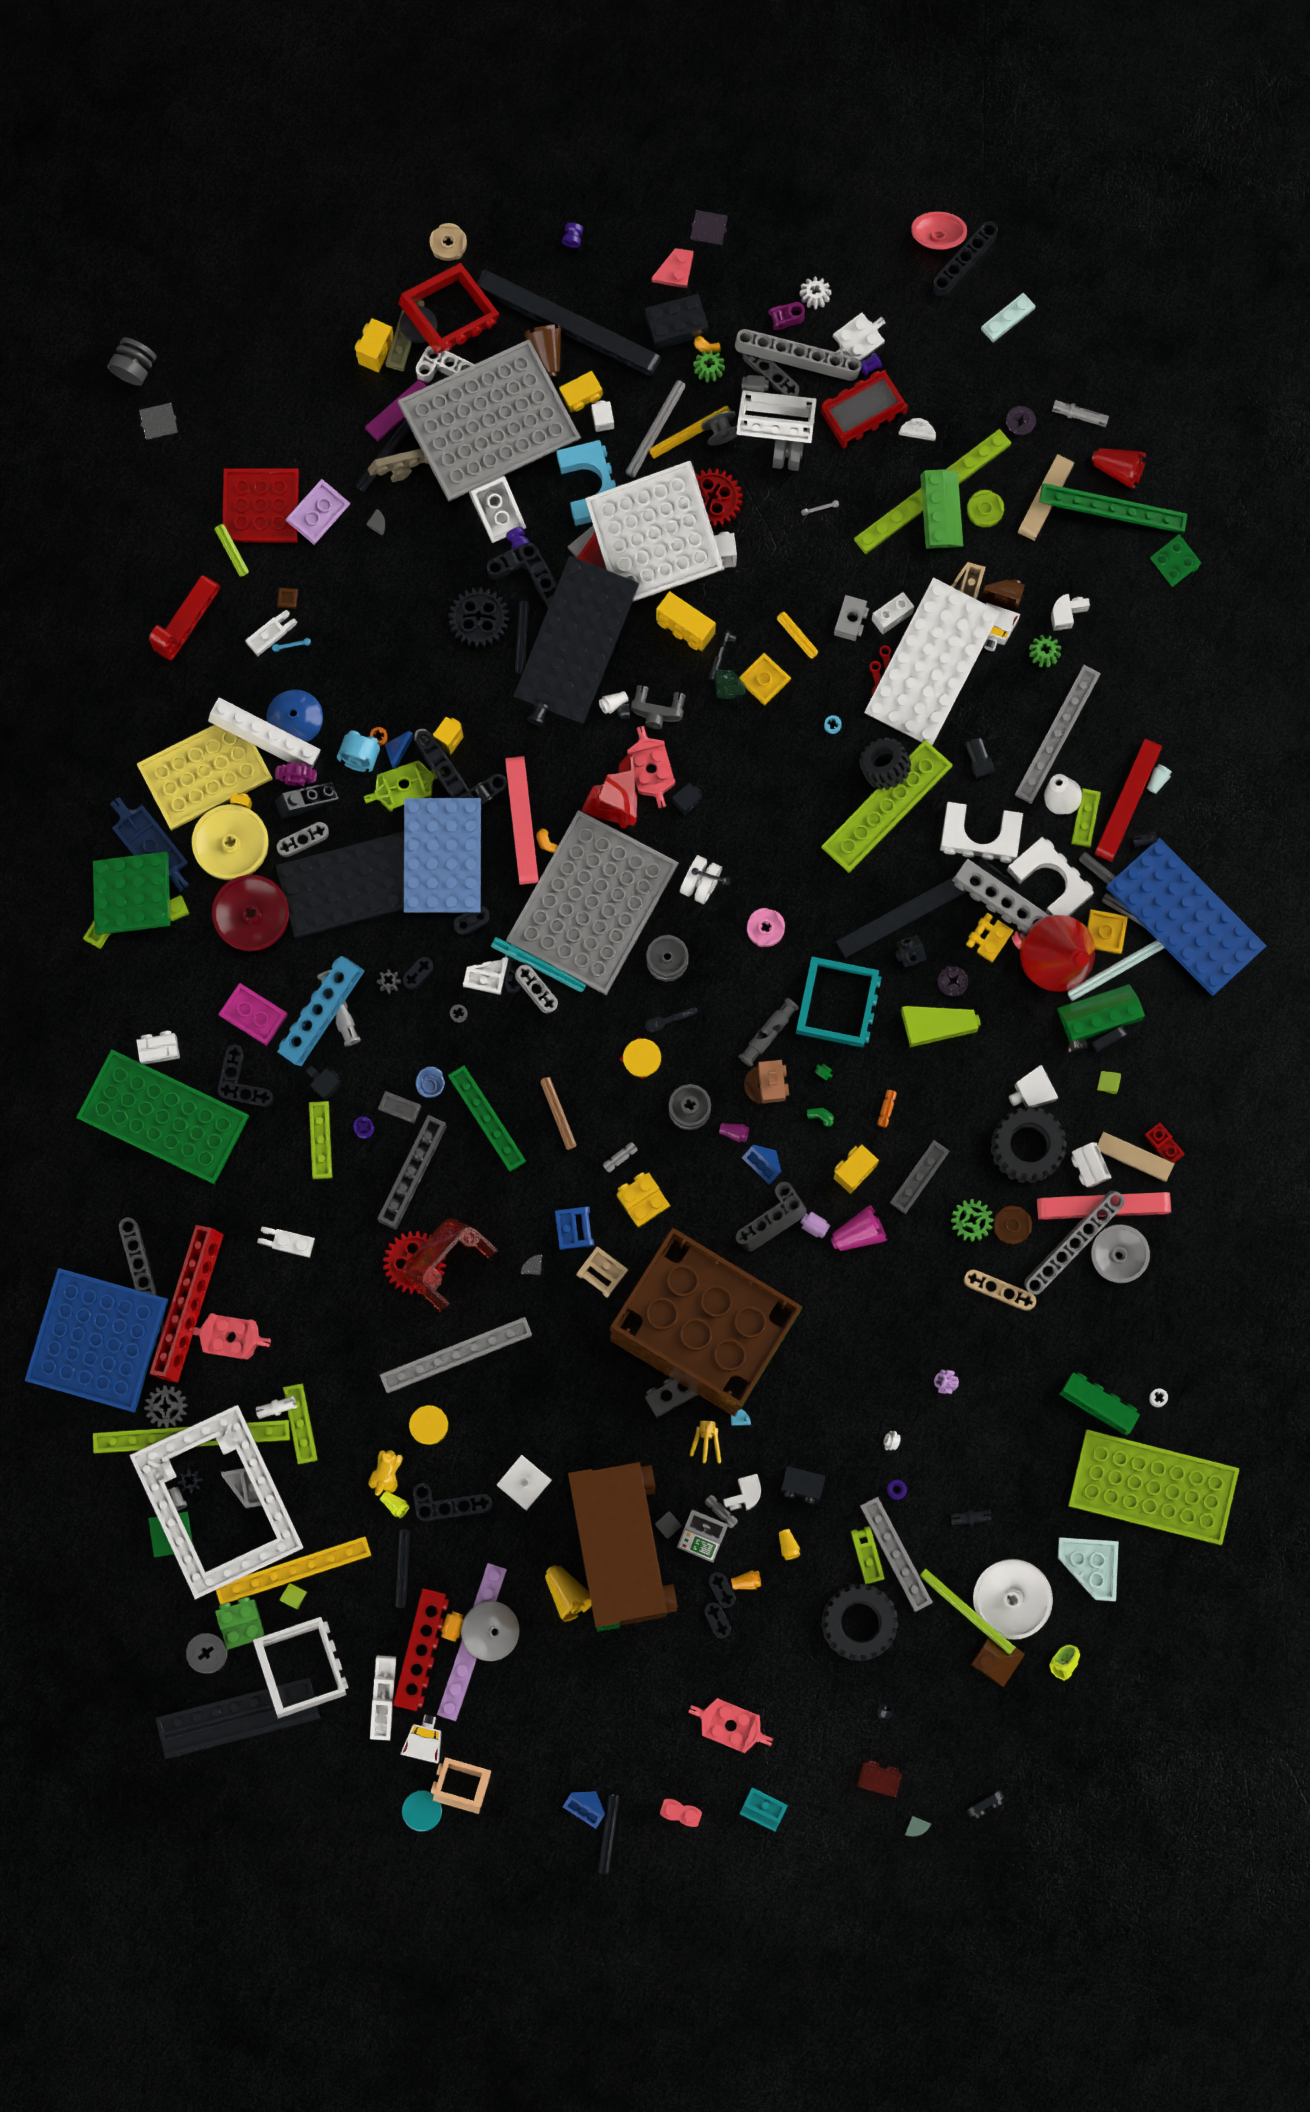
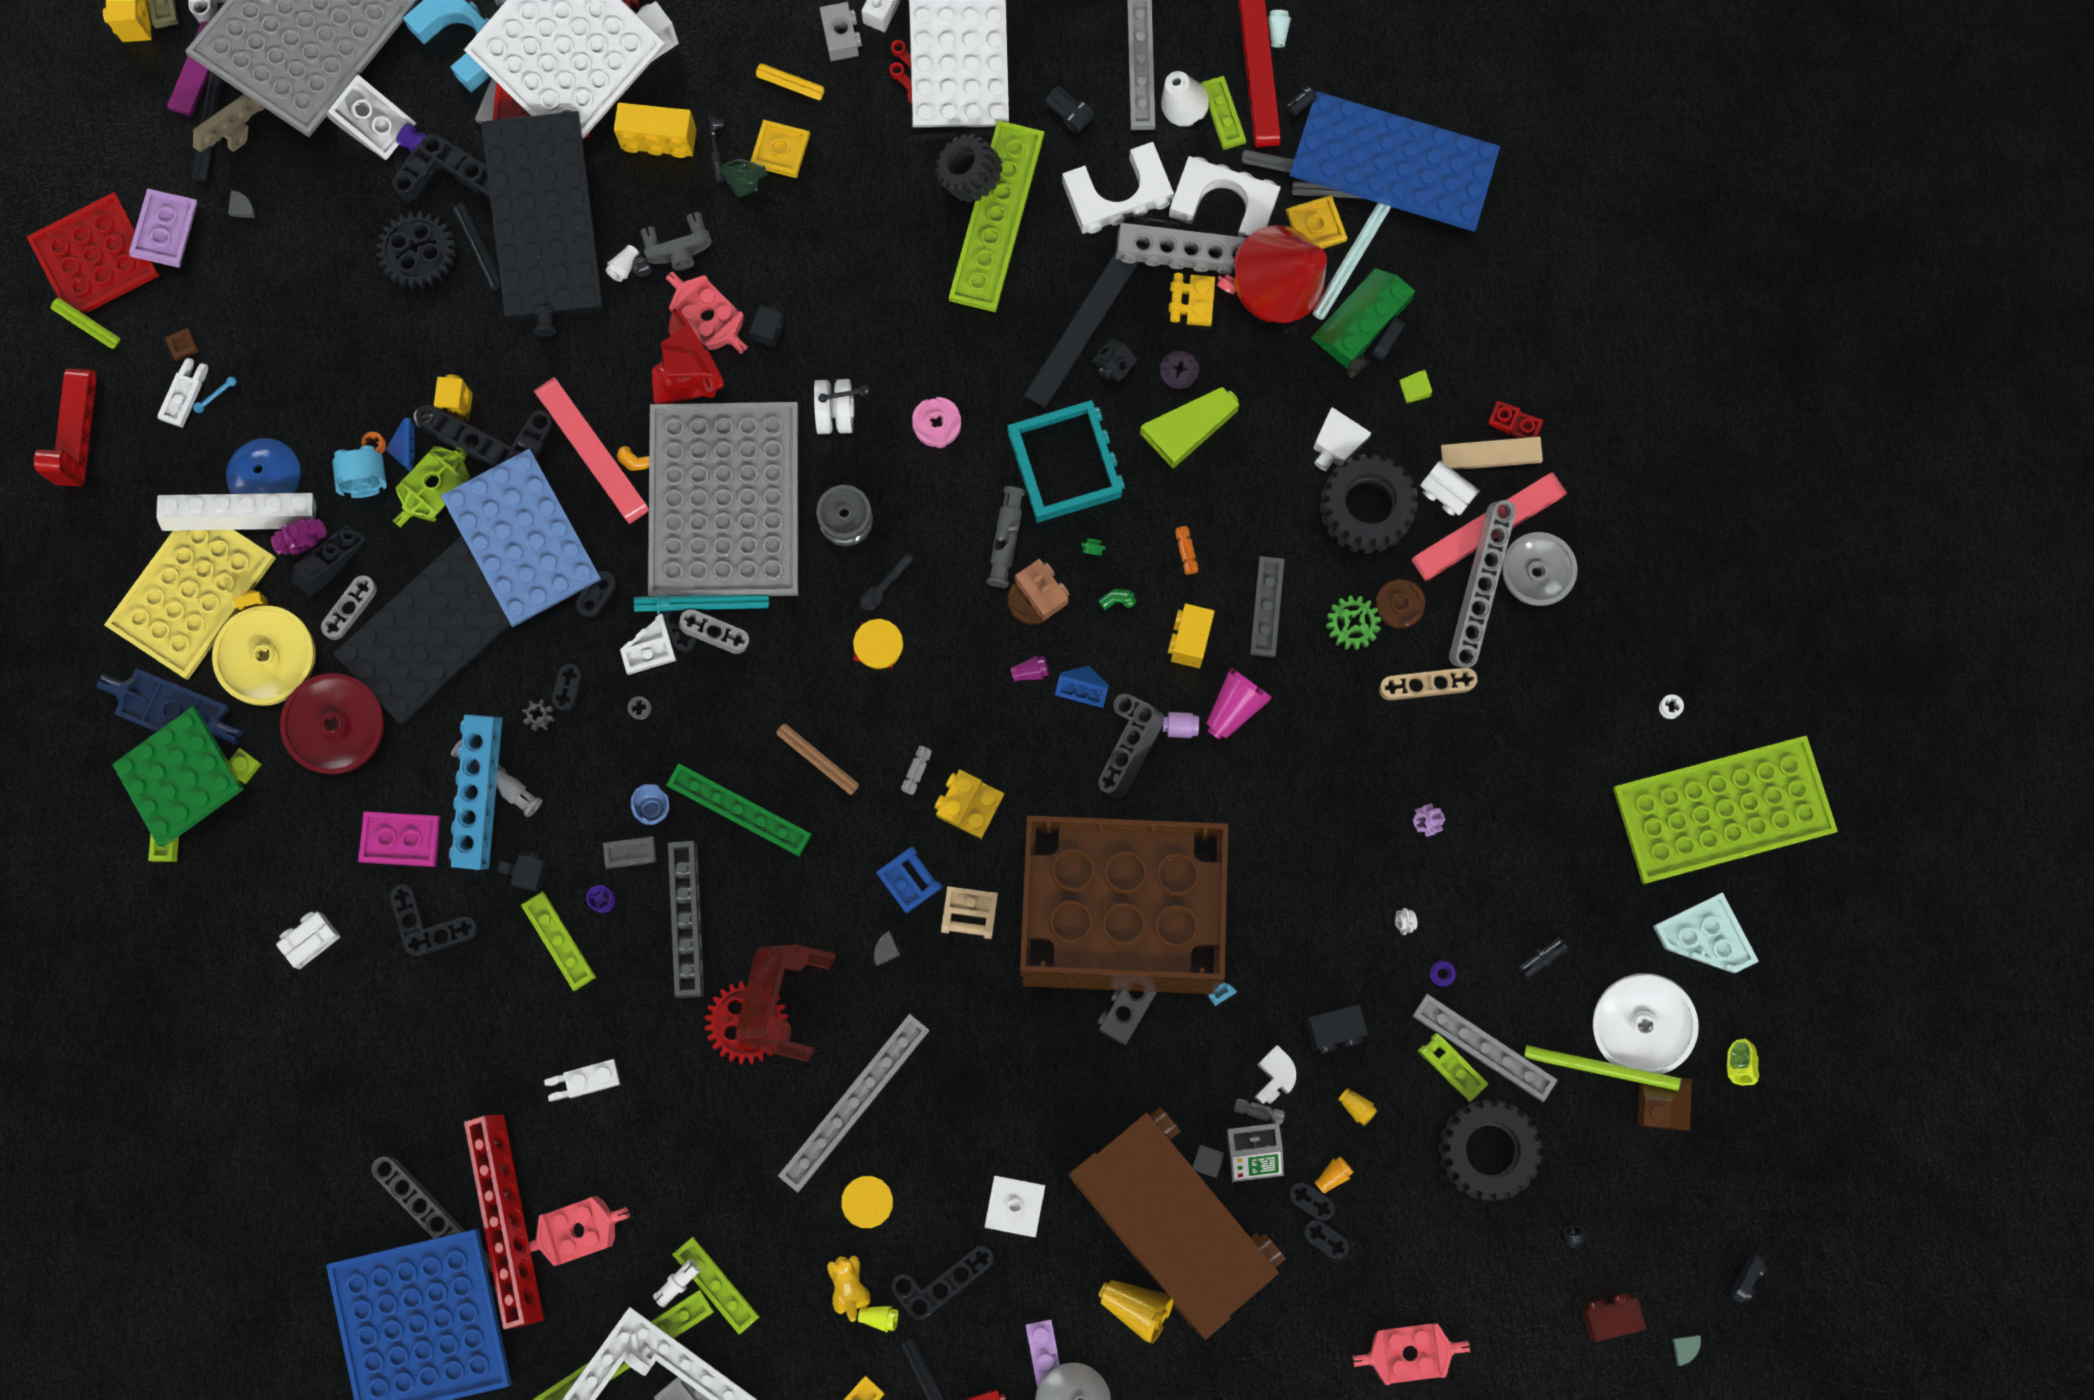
camera: 30 degrees left, 0 degrees up
green plate [76,1049,249,1185] -> none
dark grey gear [145,1386,188,1428] -> none
dark grey wheel [669,1084,711,1130] -> none
yellow plant [690,1421,721,1464] -> none
medium azure bush [824,716,841,734] -> none
green slope [1059,1372,1140,1436] -> none

